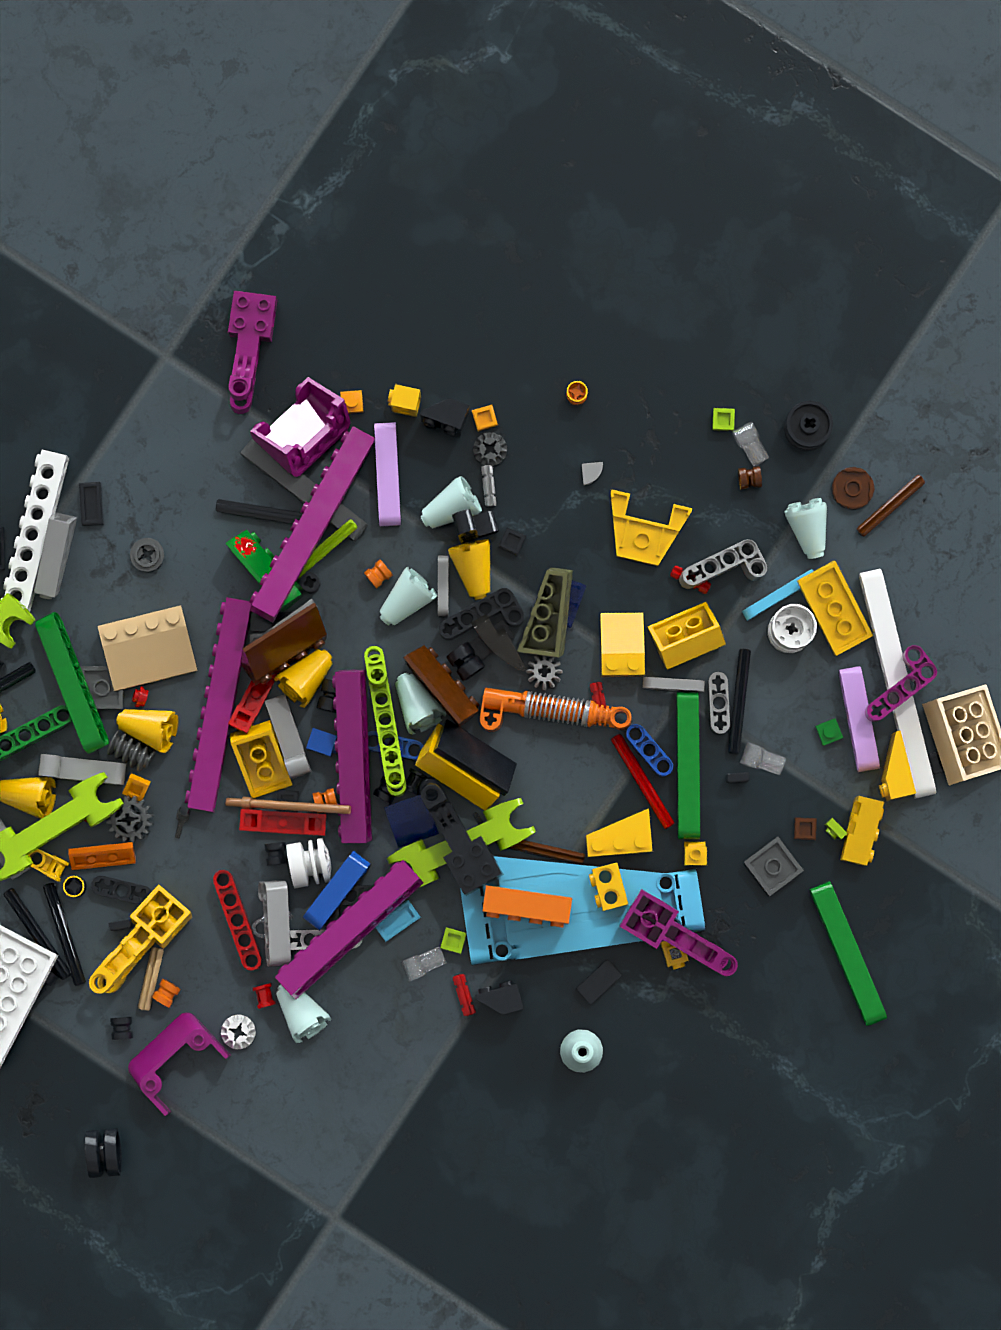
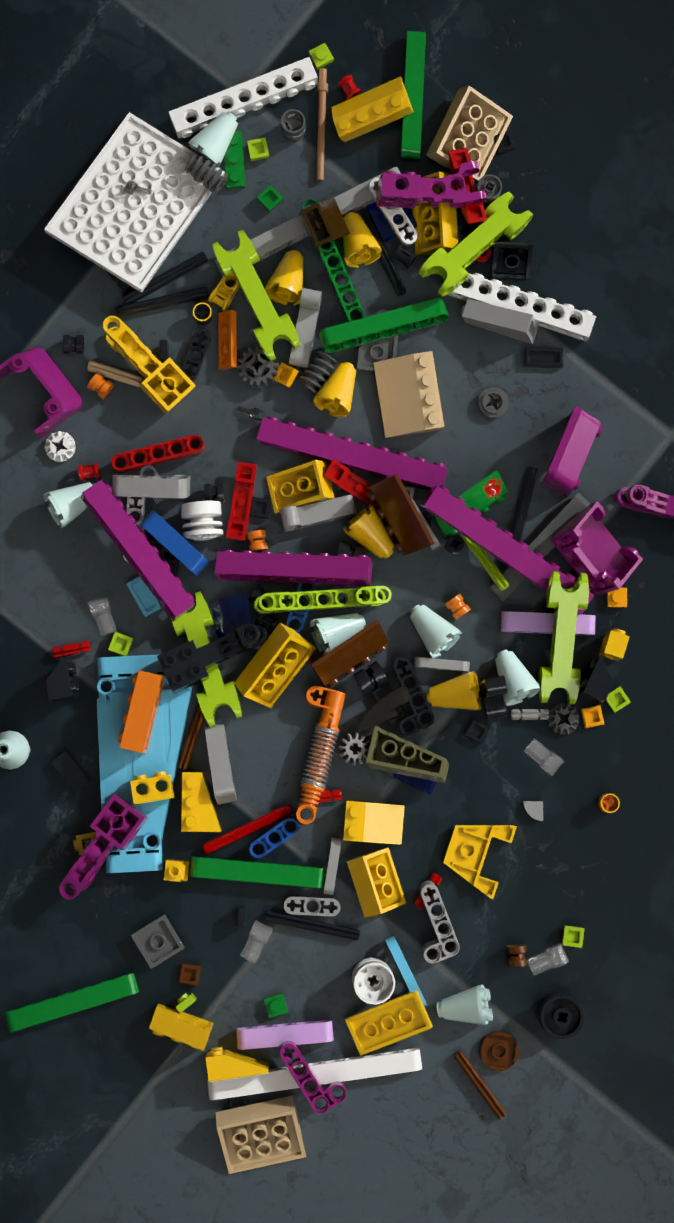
camera: 90 degrees right, 0 degrees up
red plate [132,686,148,707] -> none
medium nougat bar [226,797,351,814] -> none
blue brick [306,728,337,757] -> none
black tile [433,719,517,796] -> none
none -> light grey beam [204,723,237,805]
none -> clear piece [524,738,564,776]
none -> lime piece [538,571,589,704]
none -> magenta windscreen [540,406,603,497]
none -> lime plate [606,686,631,713]

